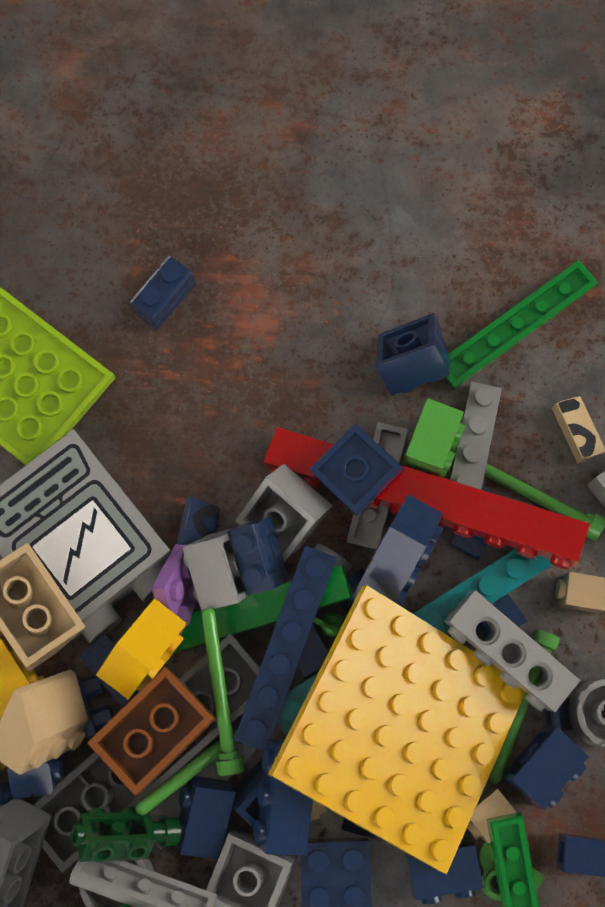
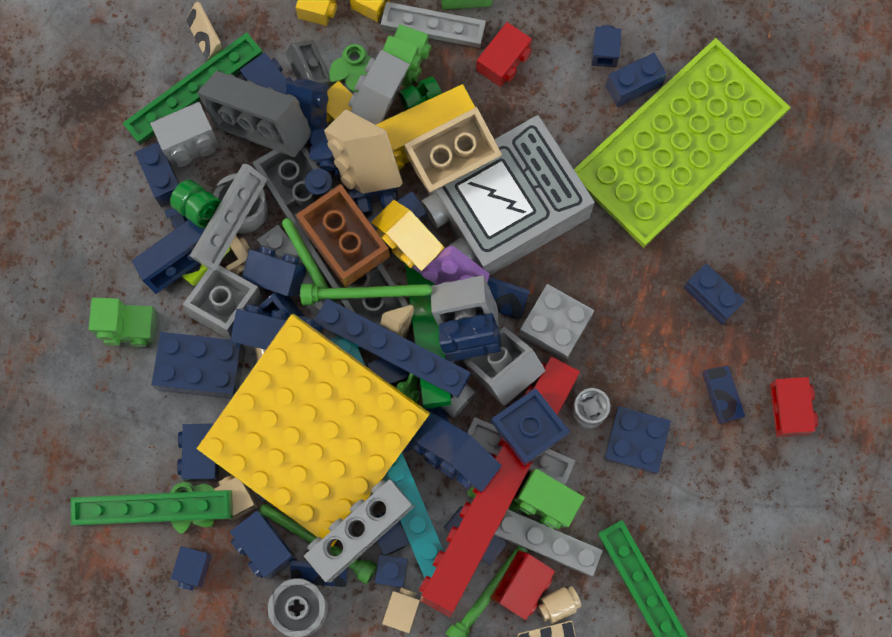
camera: 100 degrees right, 0 degrees up
dark green brick [71,807,181,862] -> none
dark blue slope [376,312,450,396] -> none
none -> tan bracket [225,235,250,277]
none -> dark blue plate [305,169,332,195]
none -> dark blue brick [375,555,408,589]
none -> tan slope [380,305,414,339]
none -> red brick [490,550,555,620]
none -> light grey brick [519,284,594,362]
none -> tan brick [538,586,582,624]
none -> light grey wheel [571,388,611,429]
none -> dark blue plate [604,406,671,474]
none -> dark blue slope [702,366,745,424]
none -> red brick [770,377,818,437]

